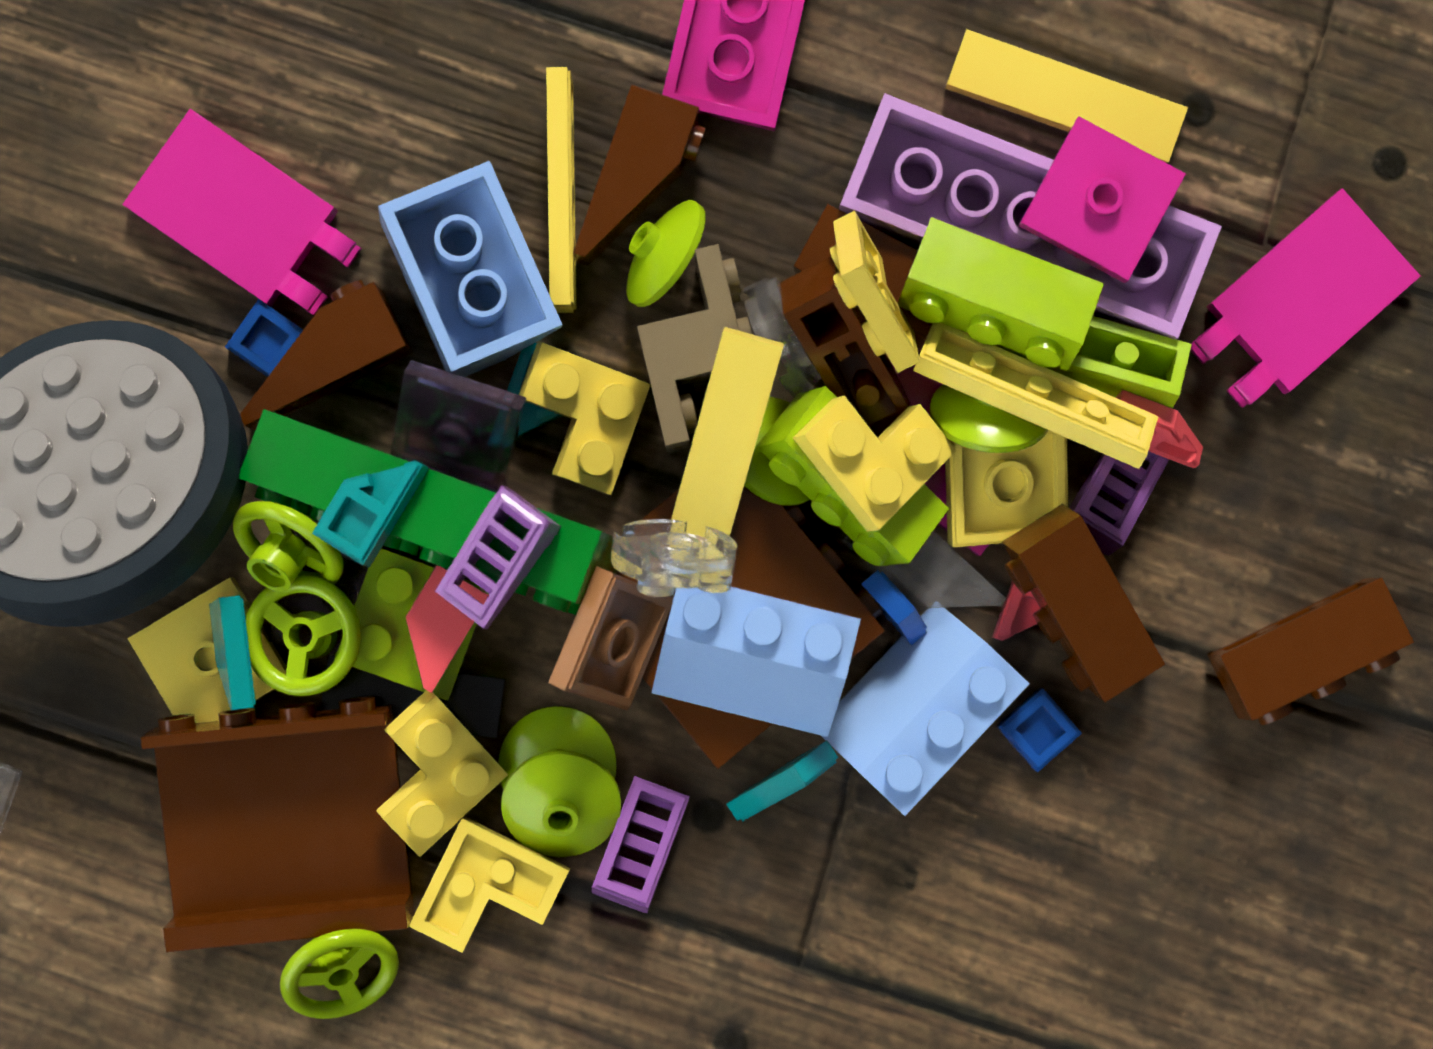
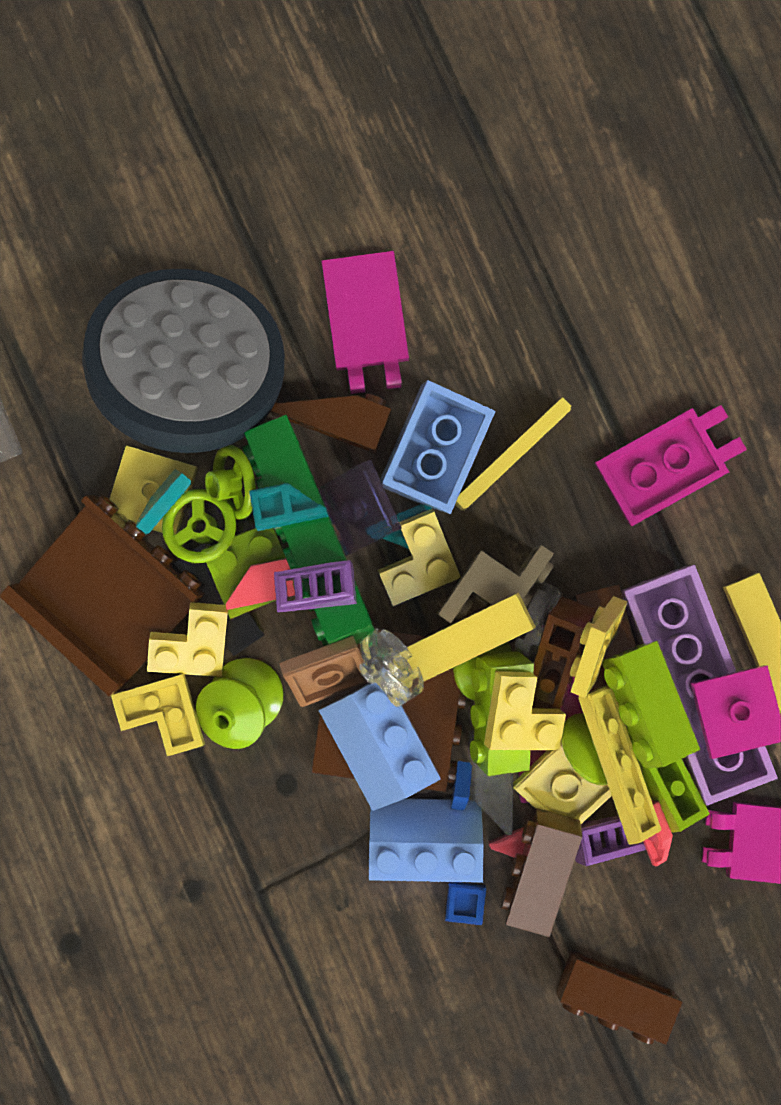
camera: 50 degrees right, 0 degrees up
blue tile [225,299,303,377] -> none
lime piece [280,929,399,1019] -> none
reddish brown slope [573,84,707,266] -> none
medium lavender slope [592,776,690,913] -> none
lime dish [626,200,706,307] -> none
teal tile [726,740,839,821] -> none

